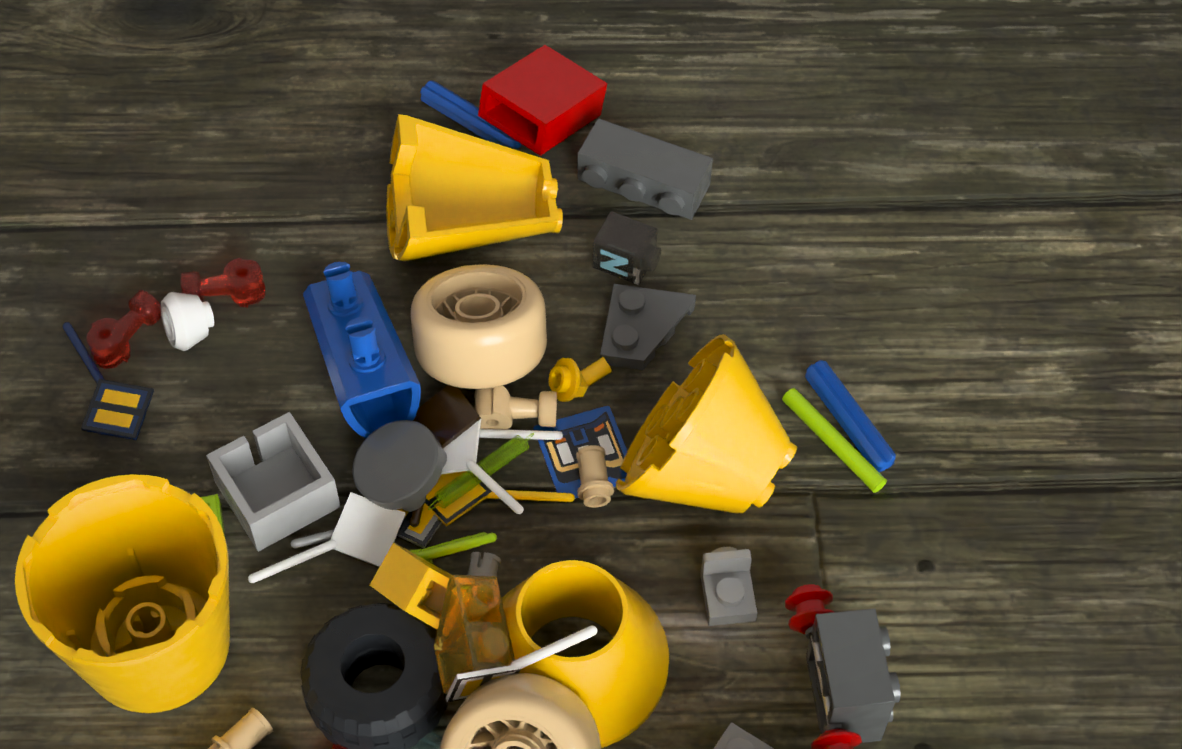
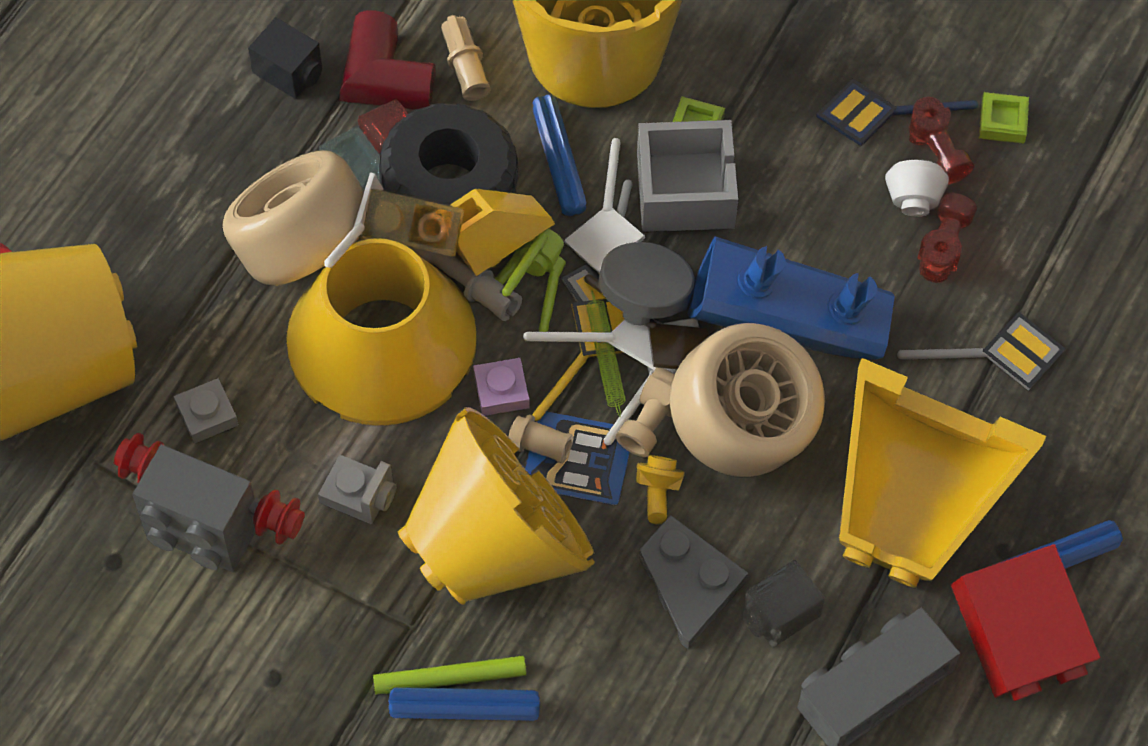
camera: 120 degrees right, 5 degrees up
none -> lavender plate [473,358,529,416]
none -> blue axle [533,94,586,216]
none -> piece [897,312,1065,391]
none -> lime tile [979,92,1029,143]

